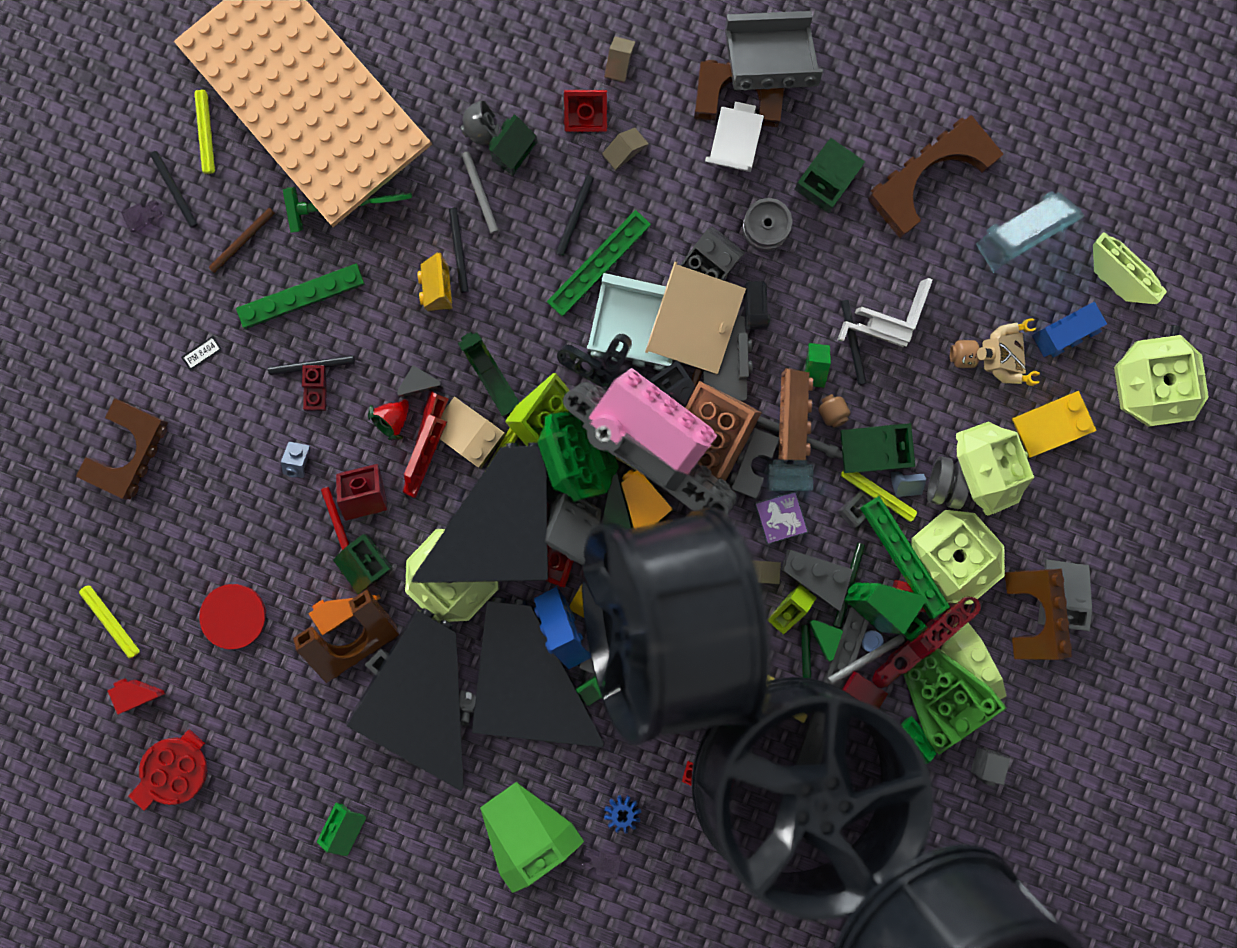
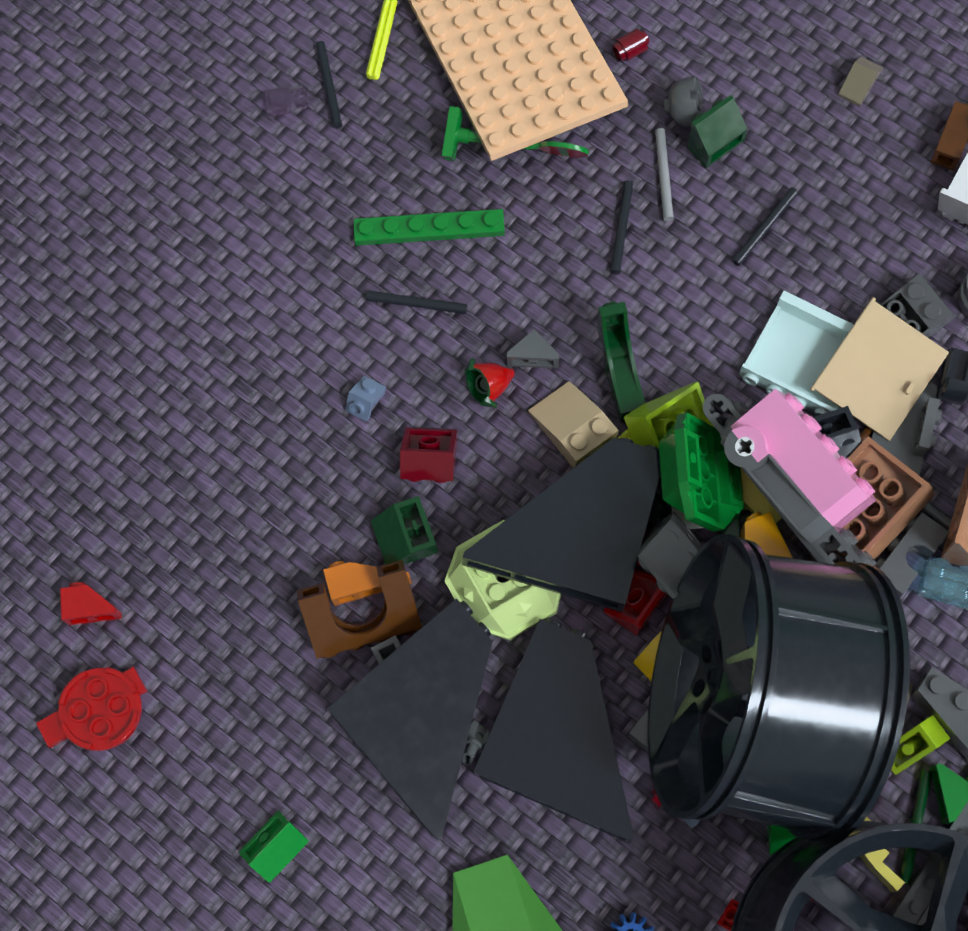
camera: 25 degrees right, 15 degrees down
reddish brown arch [76,398,168,500] -> none
neon yellow axle [79,585,140,658] -> none
sticker [181,336,222,371] -> none
red tile [199,584,266,649] -> none
reddish brown bar [208,208,275,273] -> none
dark red slope [302,365,326,411] -> none
red bar [321,487,349,550] -> none
red wedge [403,391,449,498] -> none
yellow slope [418,253,452,311] -> none
blue wedge [534,587,591,669] -> none
green plate [547,210,651,318] -> none
black beam [557,334,632,387] -> none
red slope [564,90,607,132] -> none
green panel [575,676,602,706] -> none
dark tan slope [602,128,648,171] -> none
tile [754,491,808,545] -> none
none -> dark red brick [612,28,650,62]

